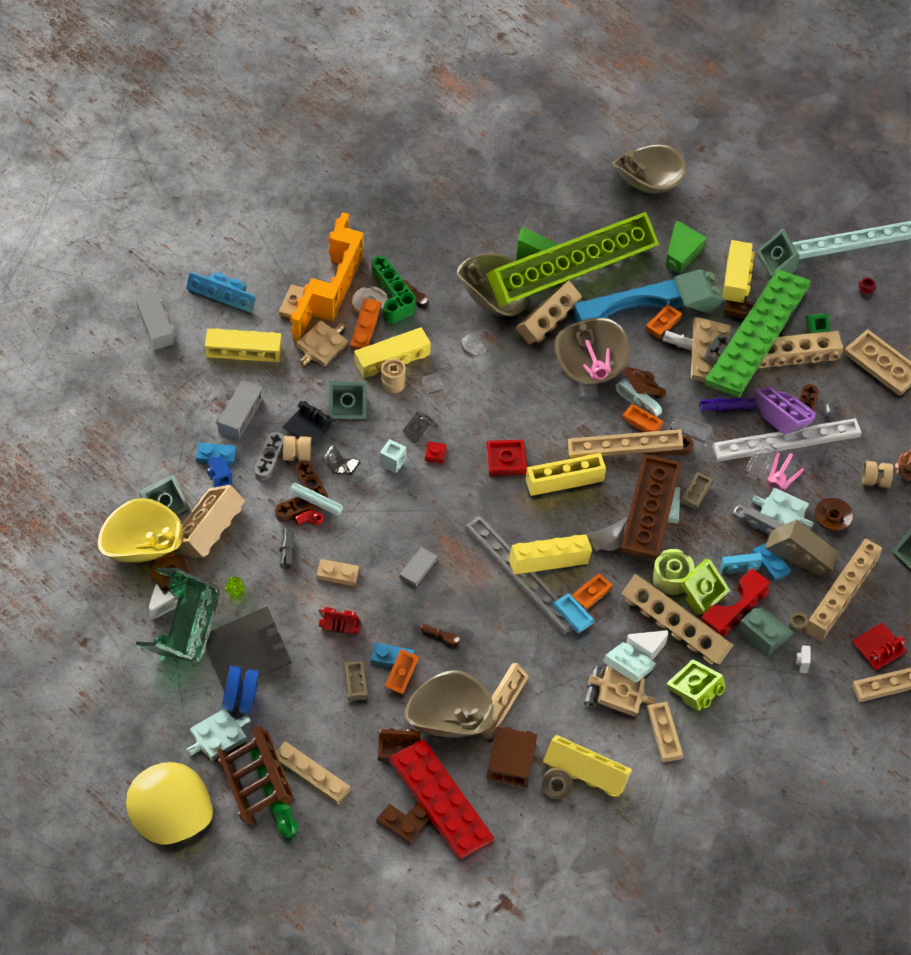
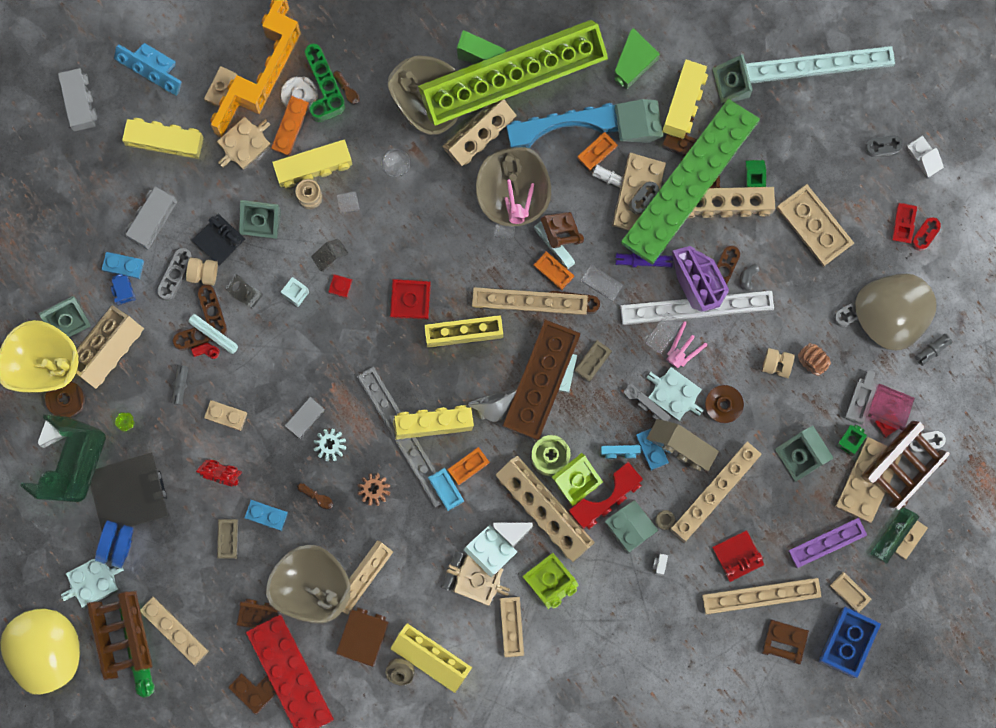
camera: 10 degrees right, 25 degrees up
orange plate [384,649,419,694] -> none
dark red plate [858,277,876,295] -> none
none -> light aqua gear [314,429,346,462]
none -> nougat gear [358,473,390,506]

